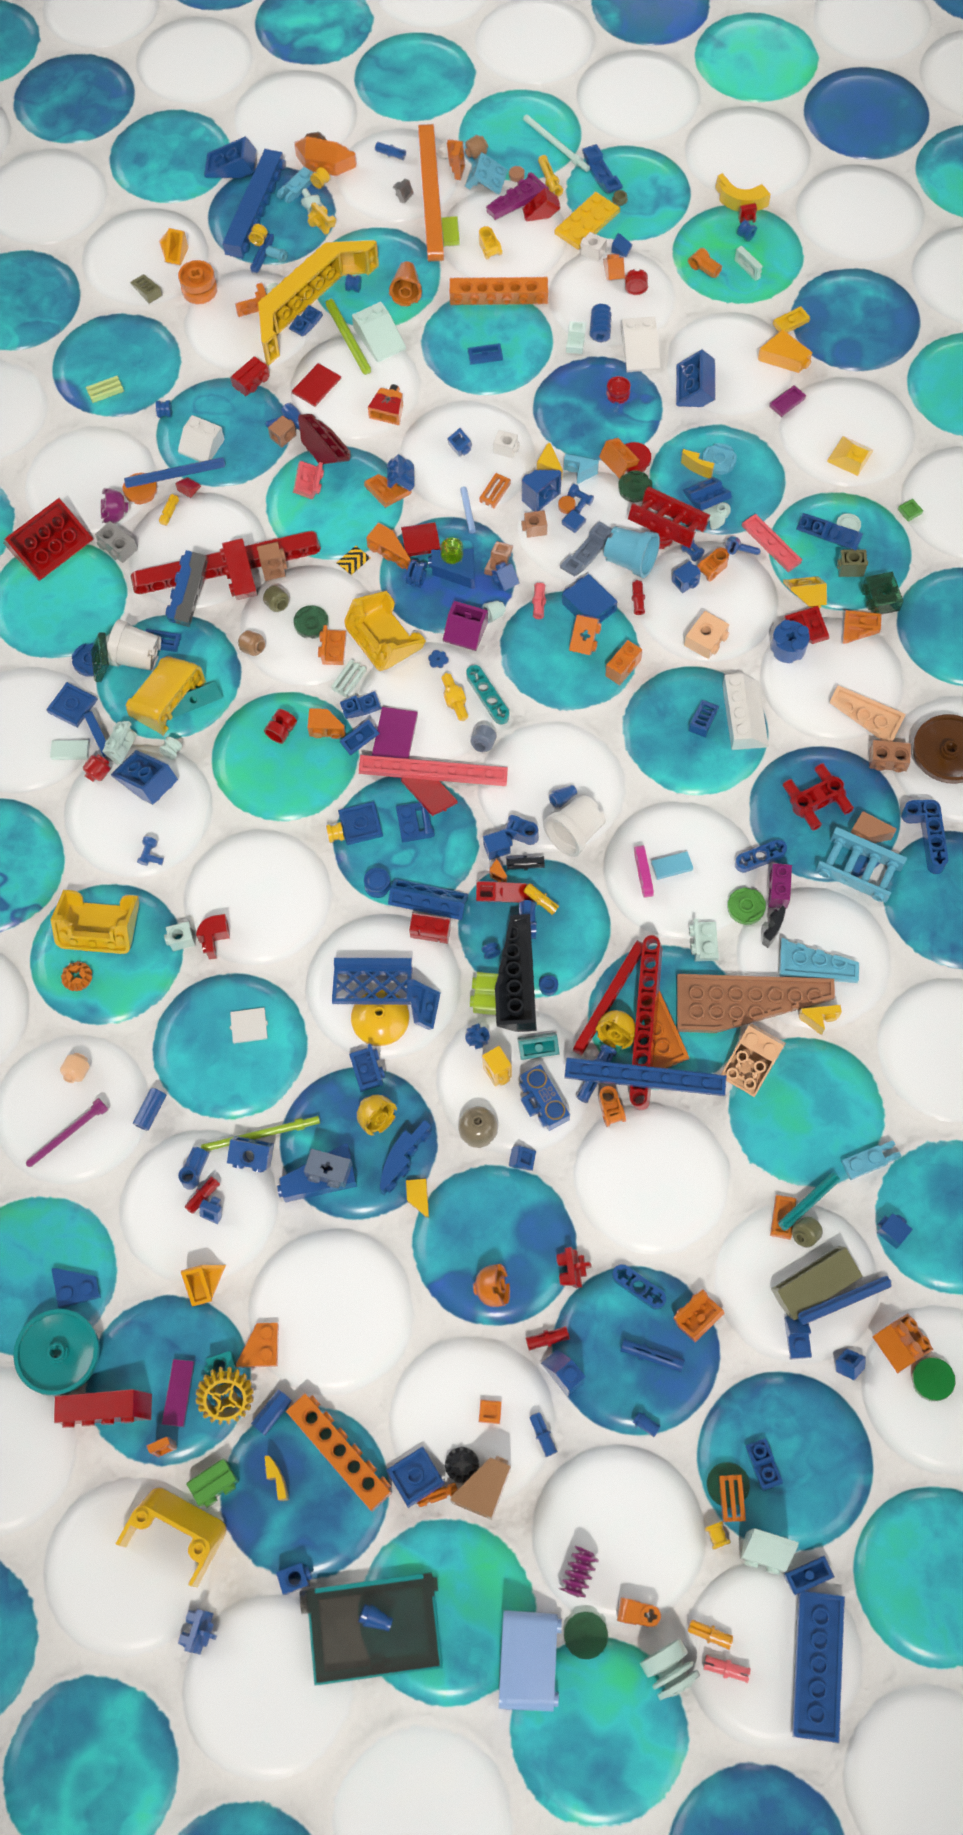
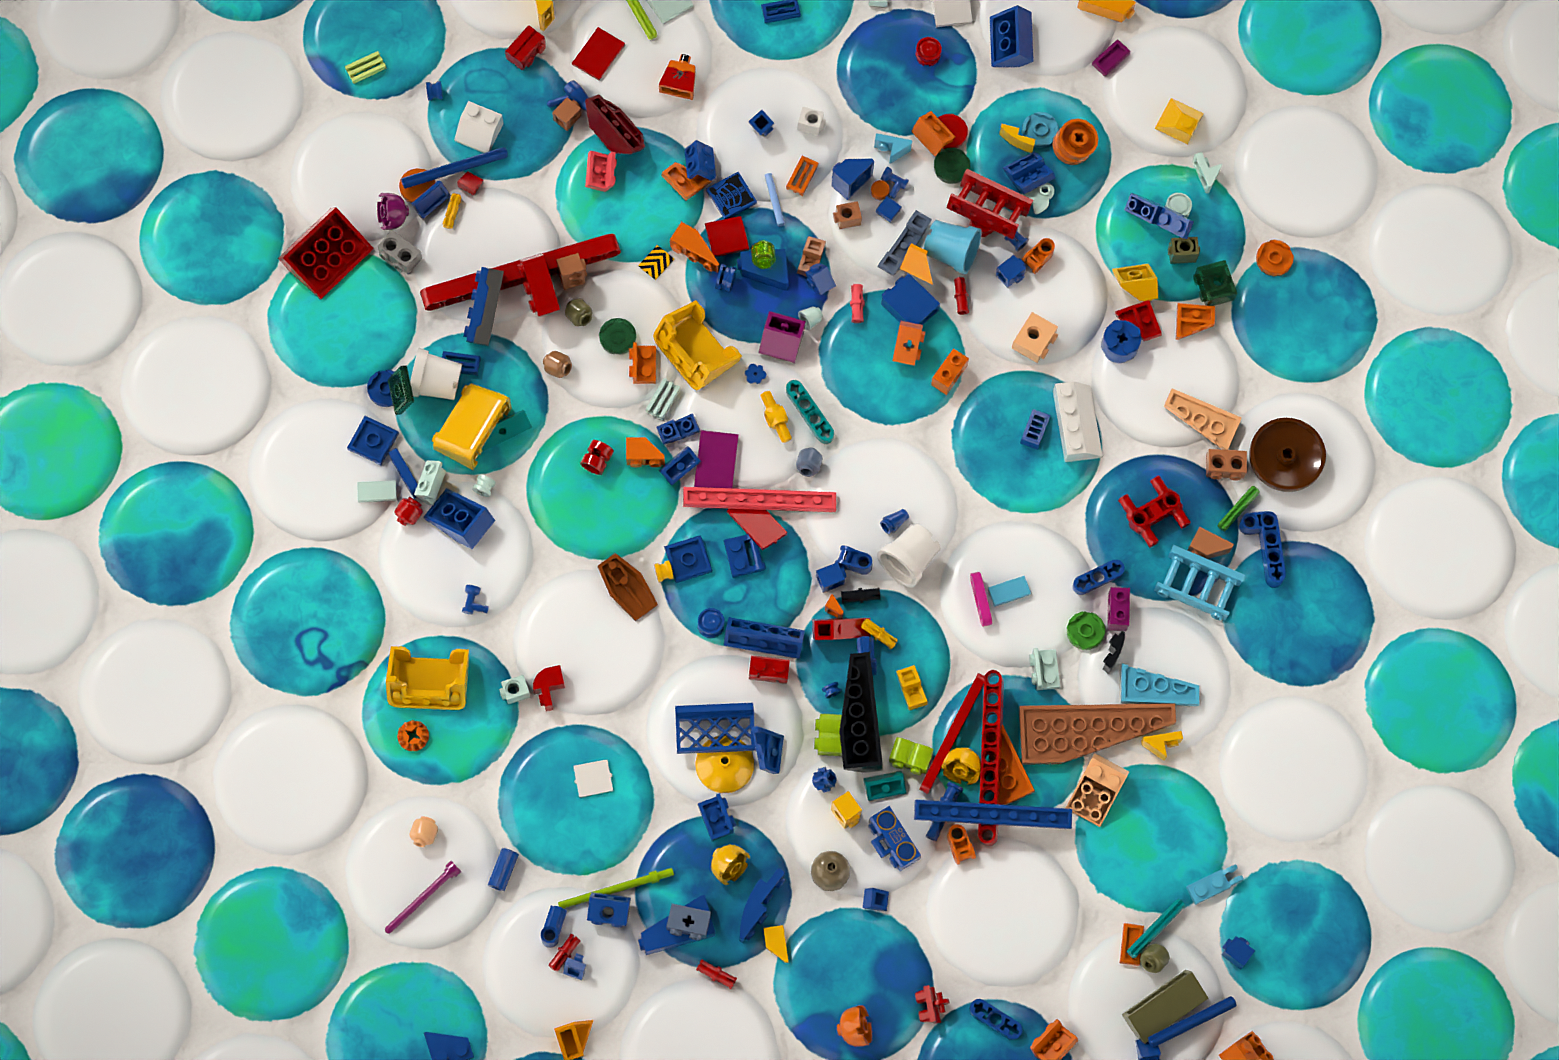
camera: 10 degrees left, 5 degrees up
yellow slope [537,443,563,480] -> none
blue tile [539,975,558,996] -> none
blue piece [725,536,761,555] -> none
coral tile [742,514,802,572] -> none
bright green tile [898,498,923,522] -> none
none -> blue tile [411,181,451,219]
none -> dark orange piece [597,553,658,621]
none -> red pin [696,959,737,989]
none -> tile [706,172,757,219]
none -> lime brick [889,737,934,775]
none -> yellow slope [896,665,928,711]
none -> light orange slope [900,243,933,285]
none -> orange wheel [1052,119,1098,165]
none -> light aqua slope [1192,152,1222,193]
none -> bright green axle [1218,486,1260,532]
none -> orange tile [1256,240,1294,277]

